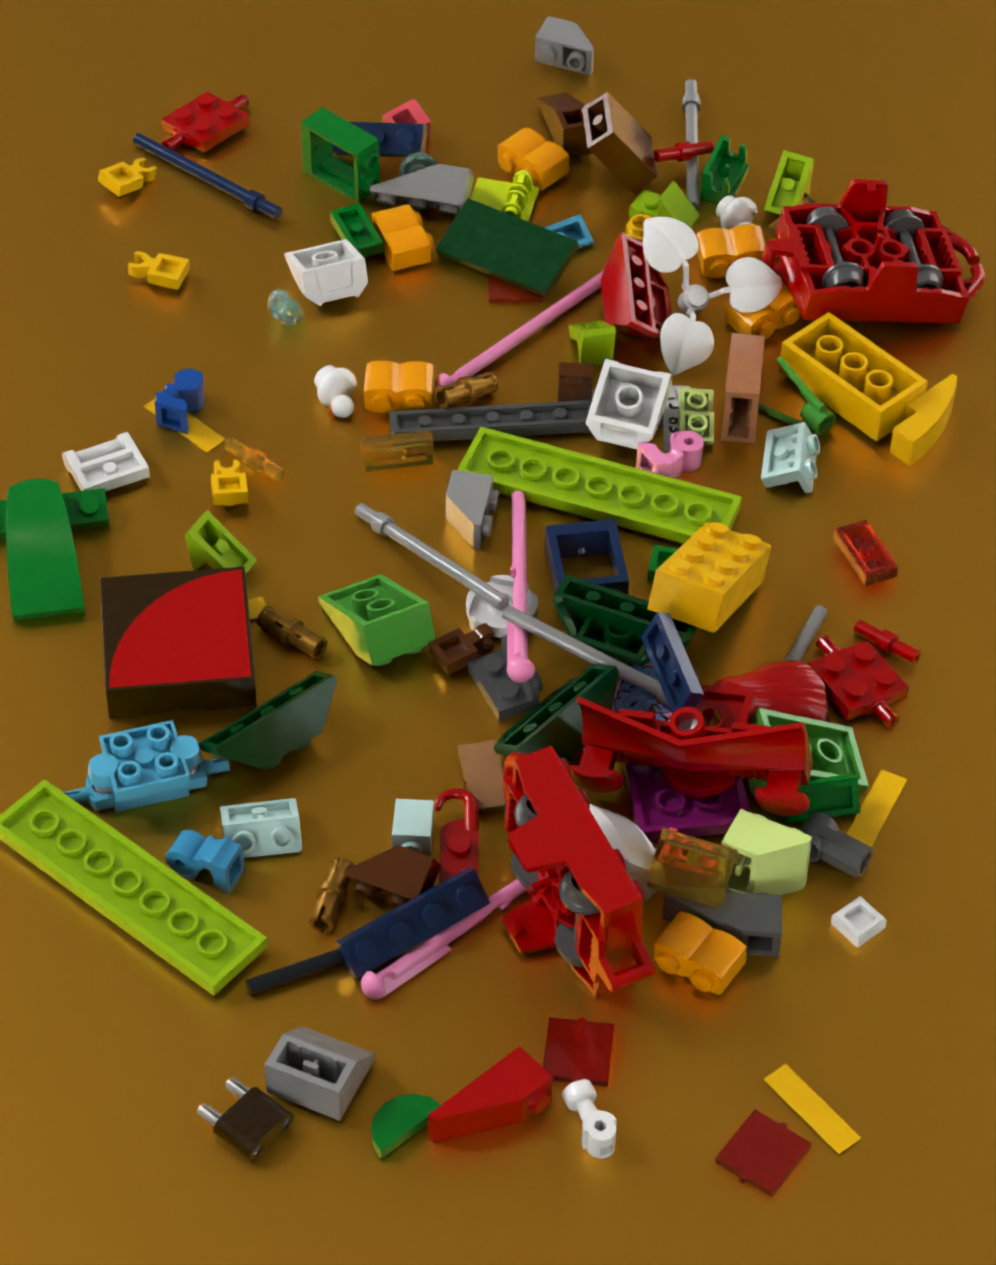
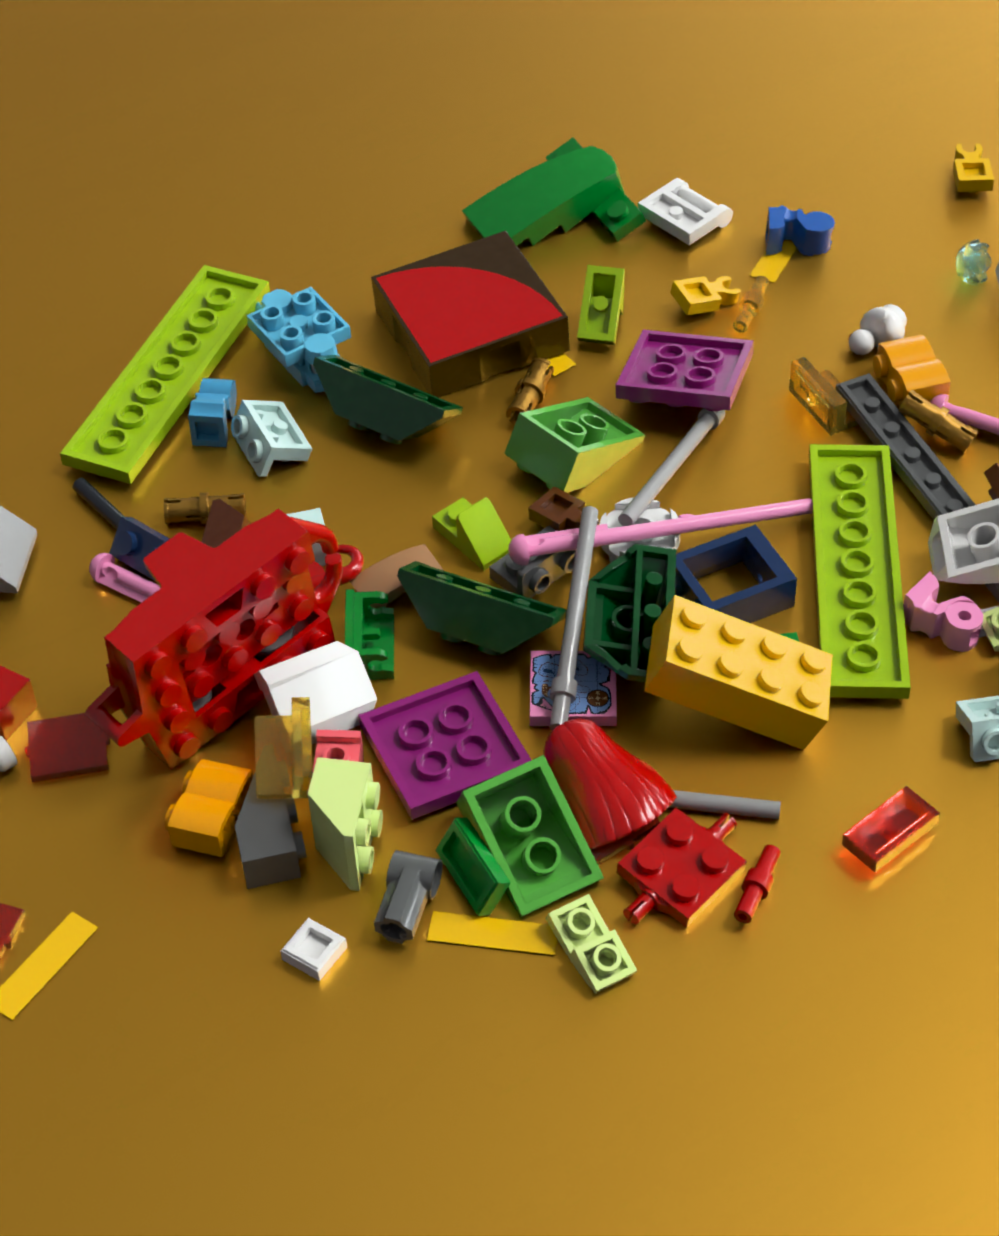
camera: 75 degrees right, 0 degrees up
light grey slope [446,470,499,549] -> none
red piece [570,684,813,816] -> none
dark blue plate [641,612,704,714] -> none
none -> lime slope [432,497,511,571]
none -> yellowish green slope [545,894,638,993]
none -> magenta plate [615,330,754,411]

